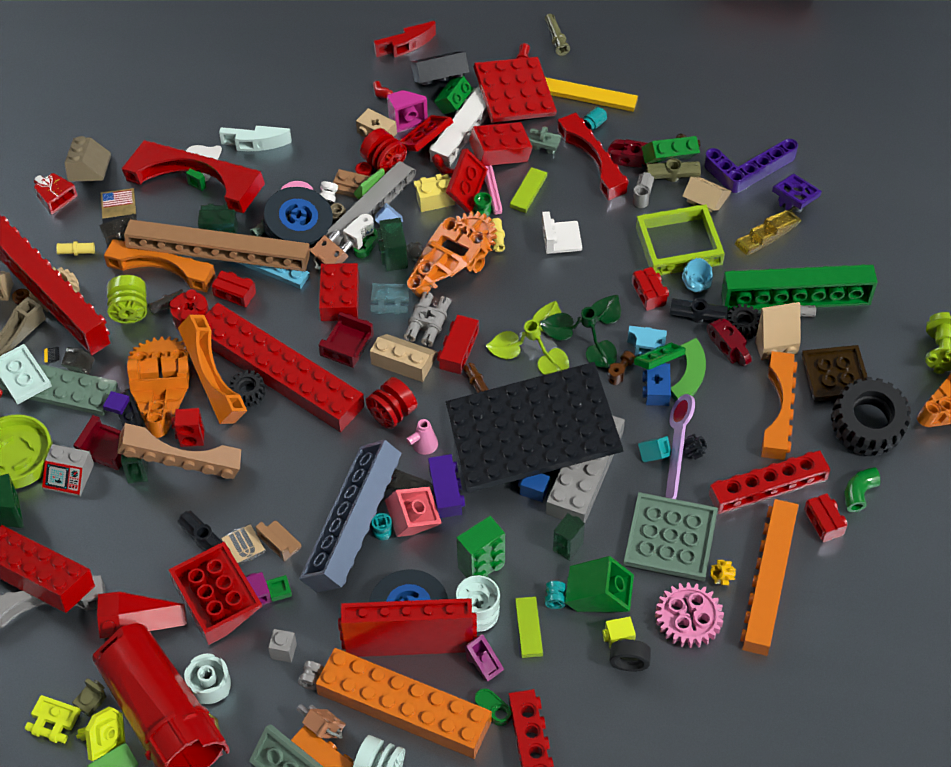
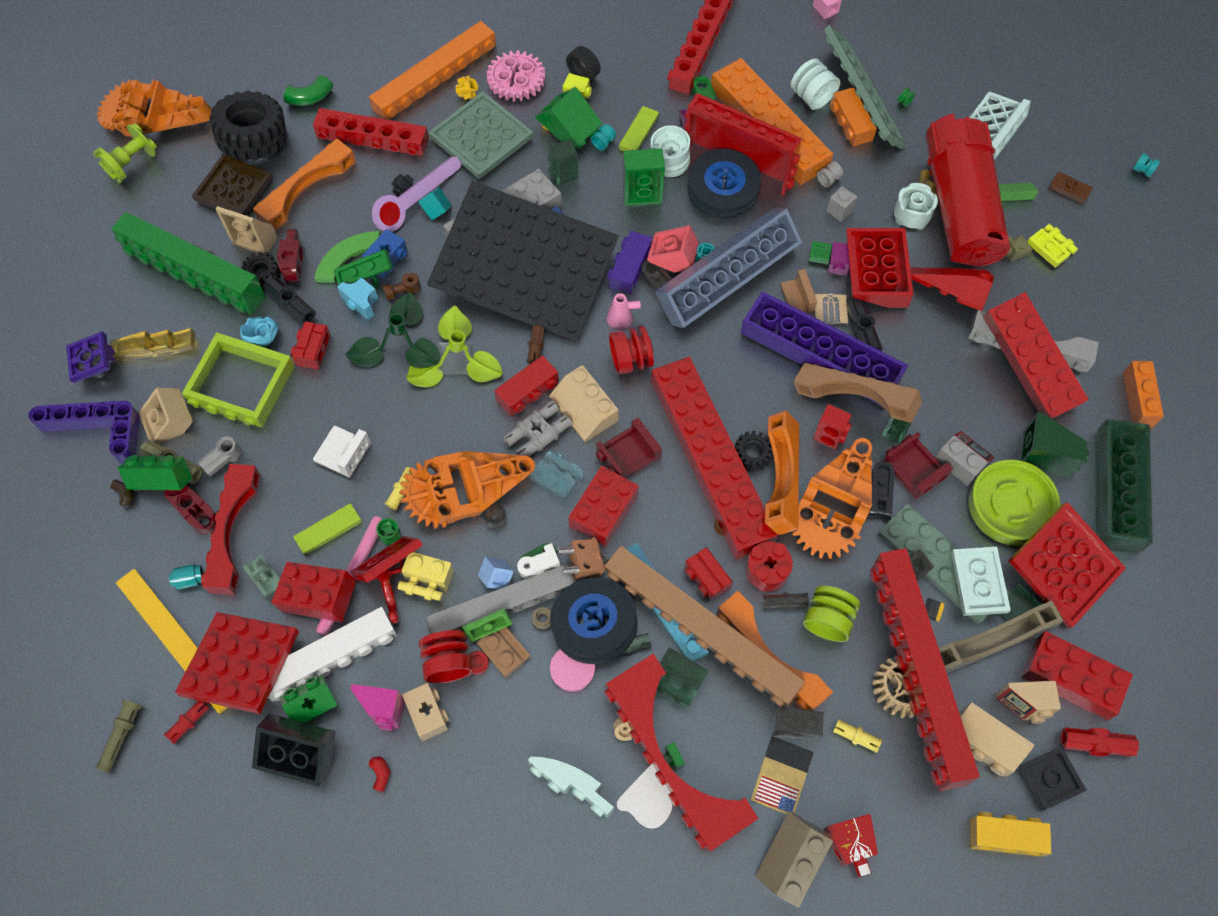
camera: 150 degrees left, 10 degrees up
neon yellow piece [76,707,126,761] -> none
dark purple tile [103,391,130,415] -> none
nougat piece [297,704,346,739] -> none
white wheel [319,181,338,204] -> none
red slope [374,21,436,58] -> none
clear green brick [376,218,408,272] -> none
red tile [399,115,454,152] -> none
red brick [804,493,847,543] -> none
none -> dark purple brick [741,291,908,406]

